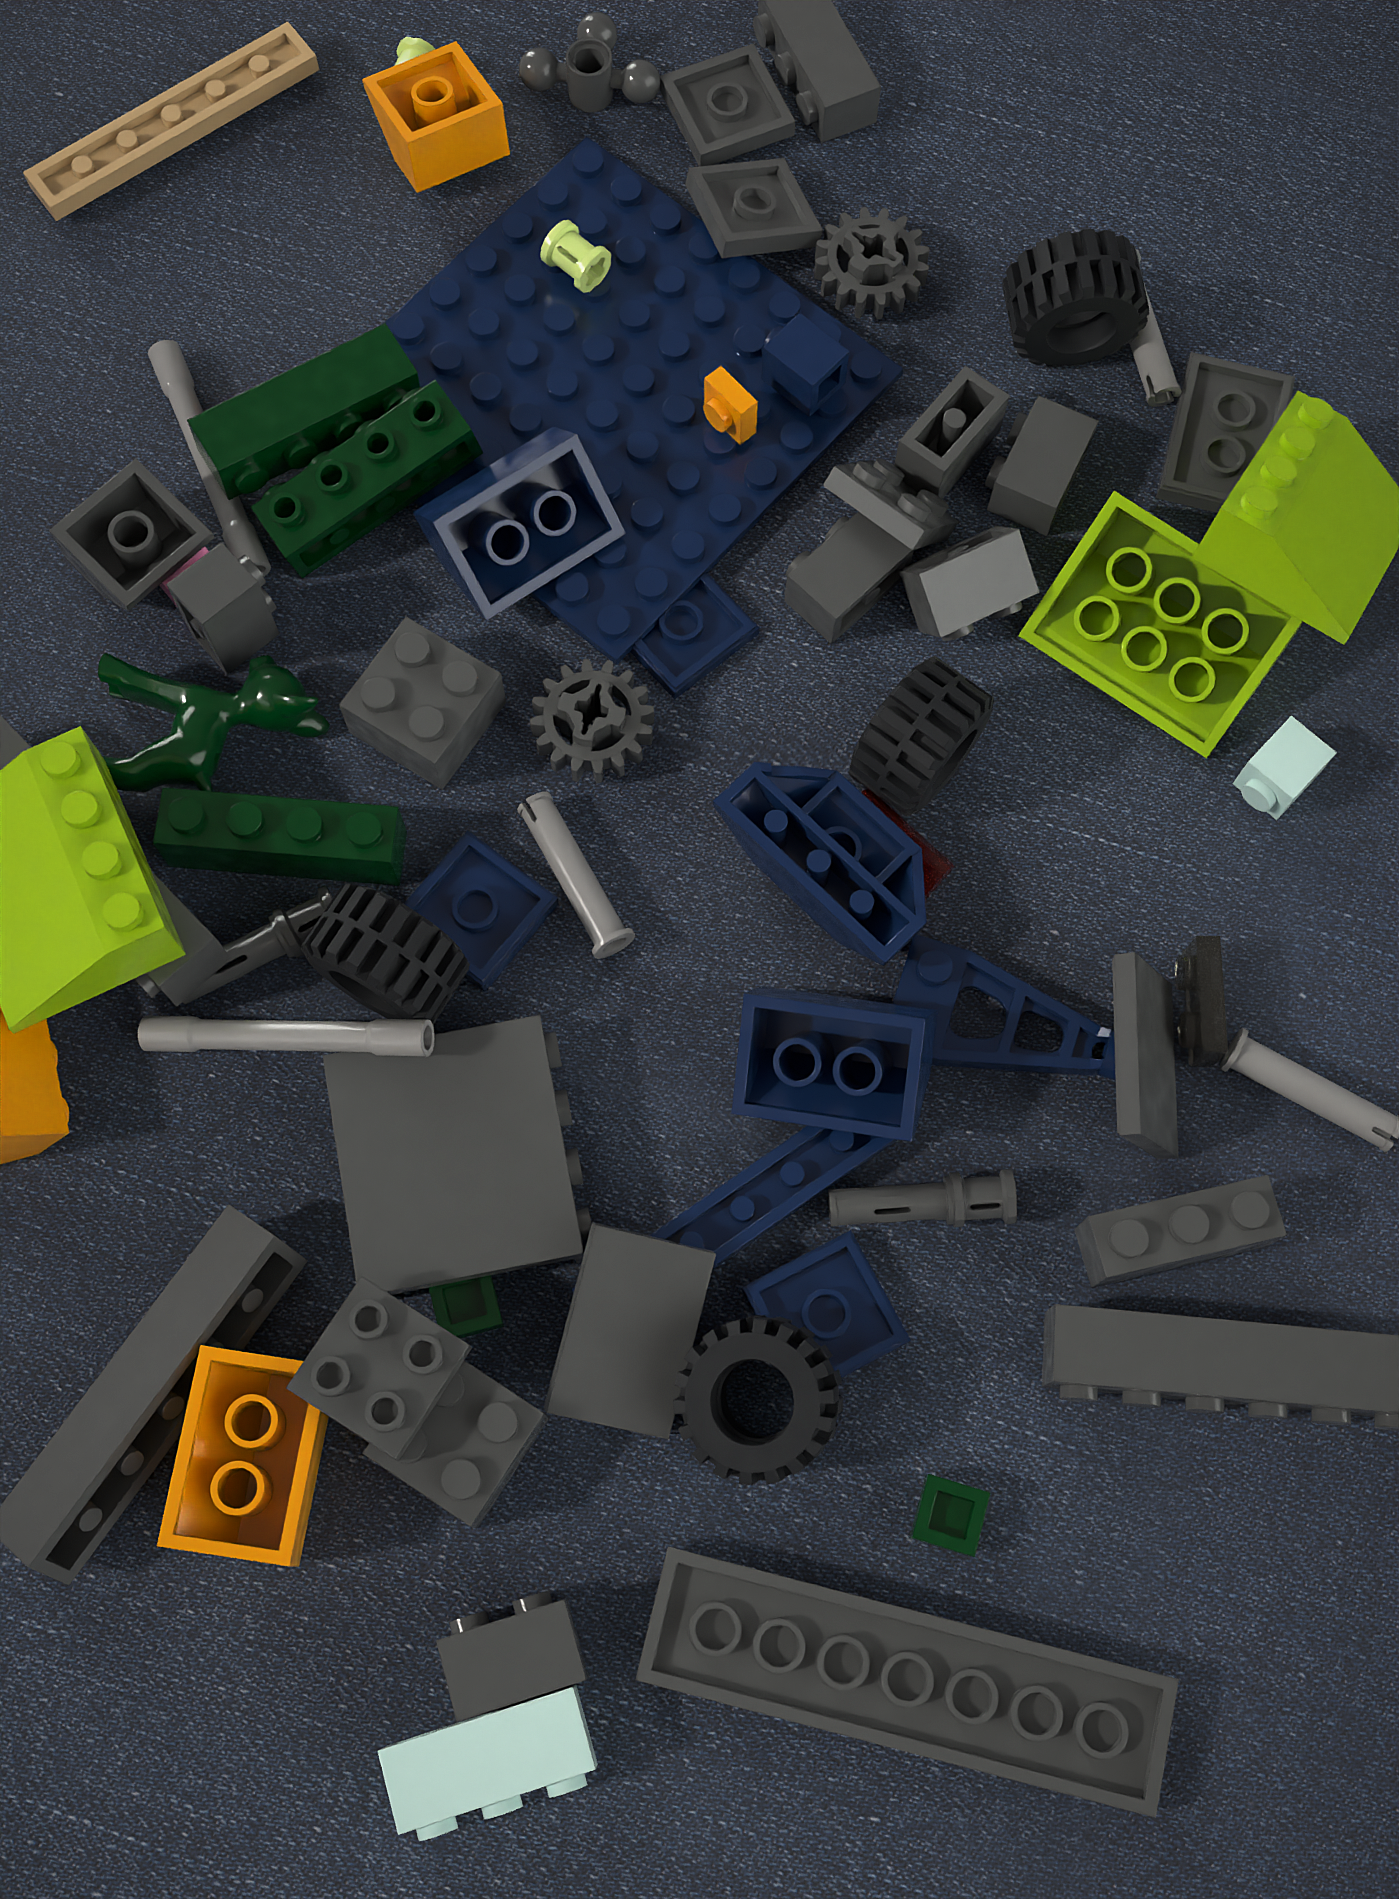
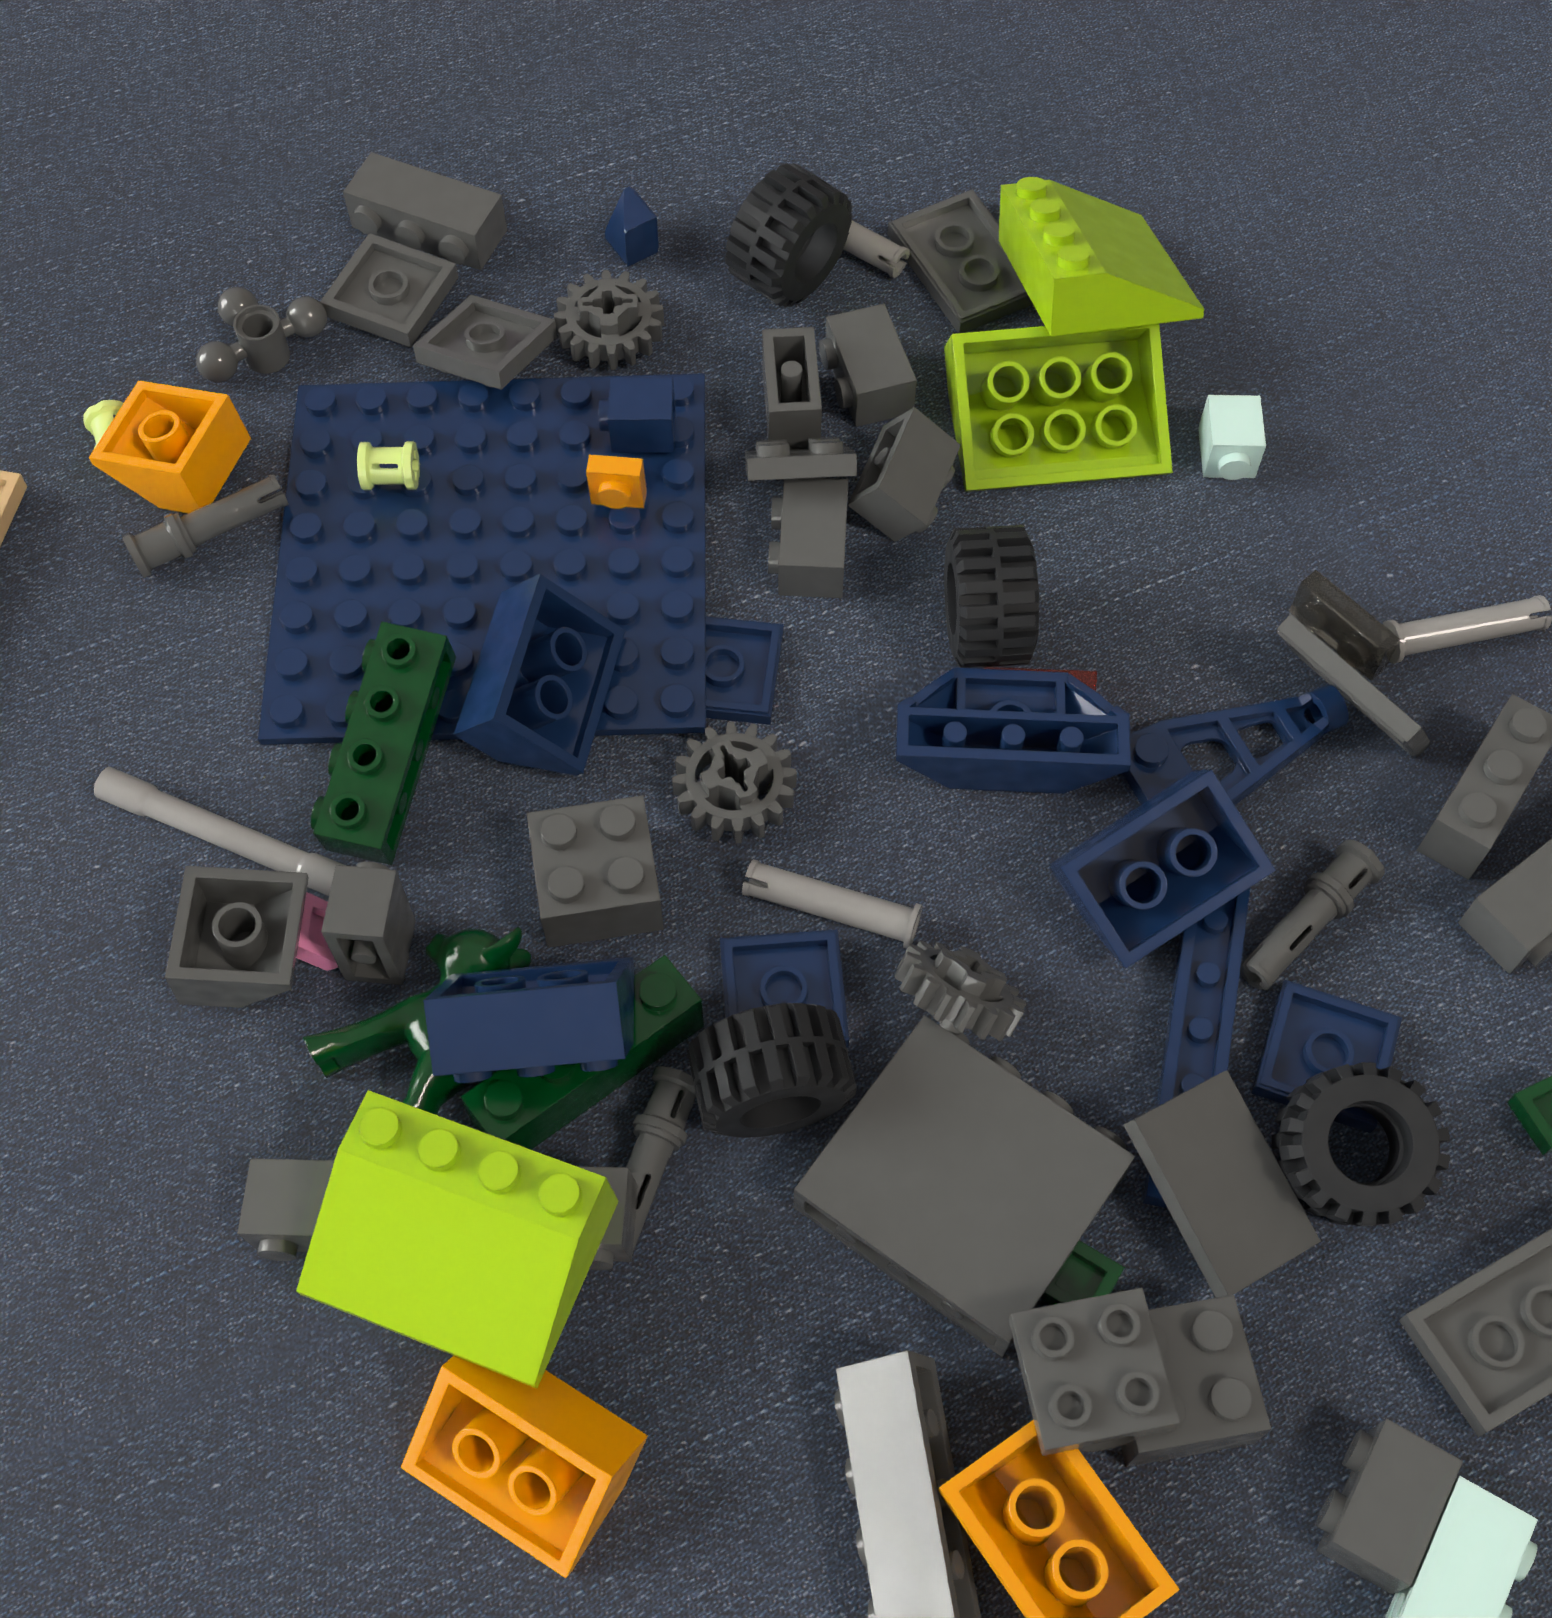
camera: 40 degrees left, 10 degrees down
light grey piece [138,1015,435,1057] -> none
dark green brick [187,323,420,500] -> none
none -> dark grey pin [122,474,289,578]
none -> dark blue slope [423,957,634,1083]
none -> dark blue slope [605,186,659,267]
none -> dark grey gear [894,941,1026,1041]

